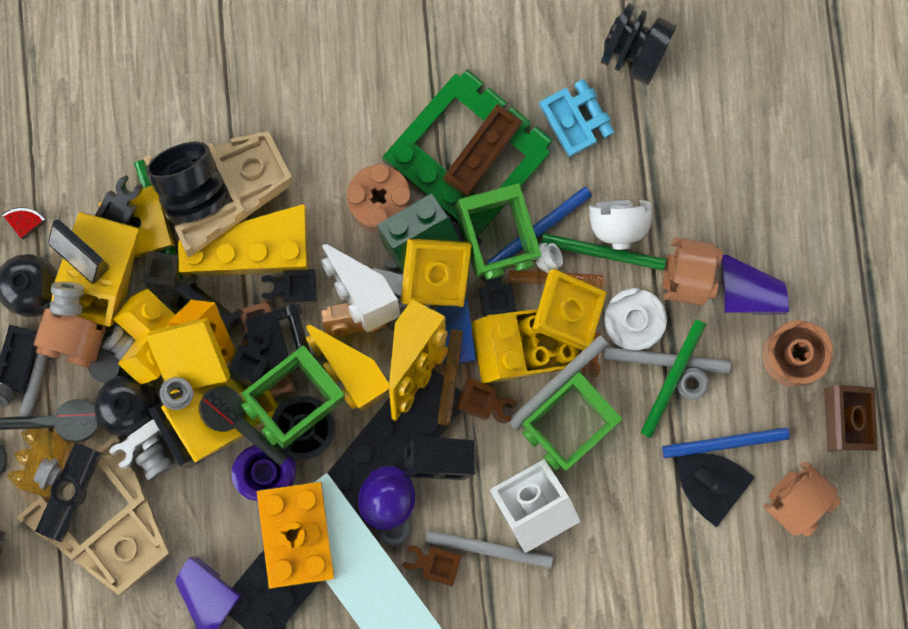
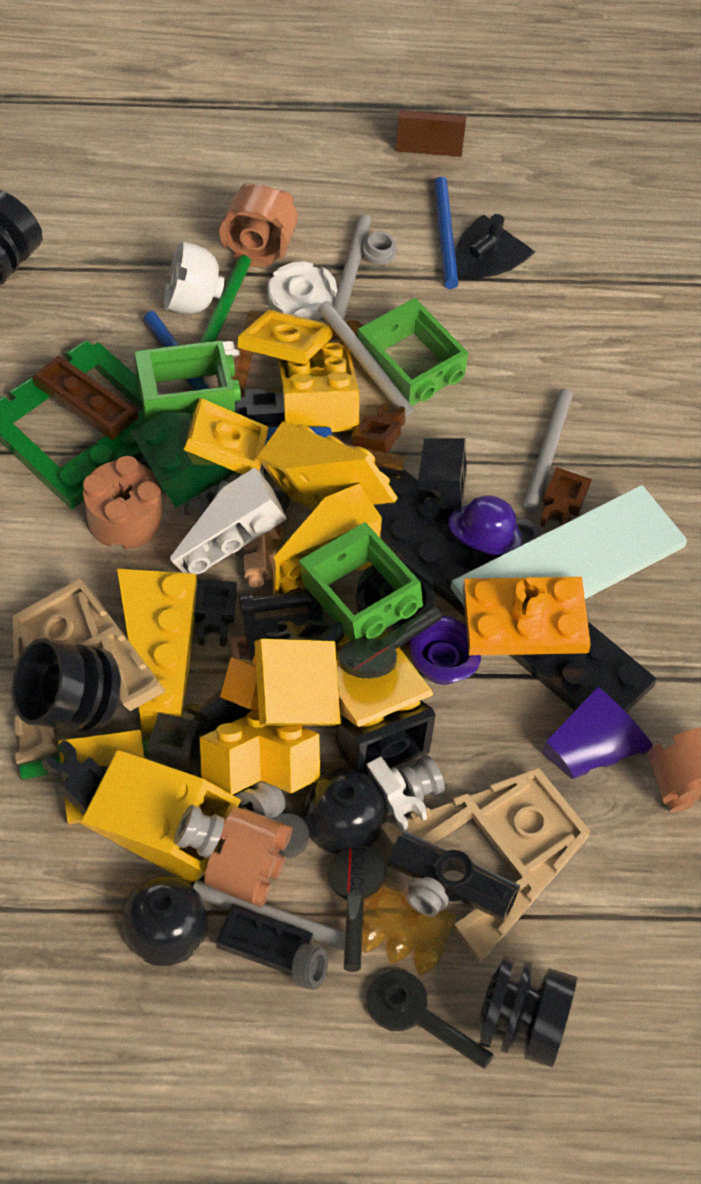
camera: 90 degrees left, 25 degrees down
red tile [2,207,48,240] -> none
slope [48,219,109,284] -> none
light grey plate [160,377,193,410] -> none
white slope [490,459,581,553] -> none
medium azure plate [539,79,615,158] -> none
green bar [640,319,707,438] -> none
dark purple slope [721,255,789,315] -> none
nougat brick [762,320,833,387] -> none
nougat brick [763,462,841,537] -> none

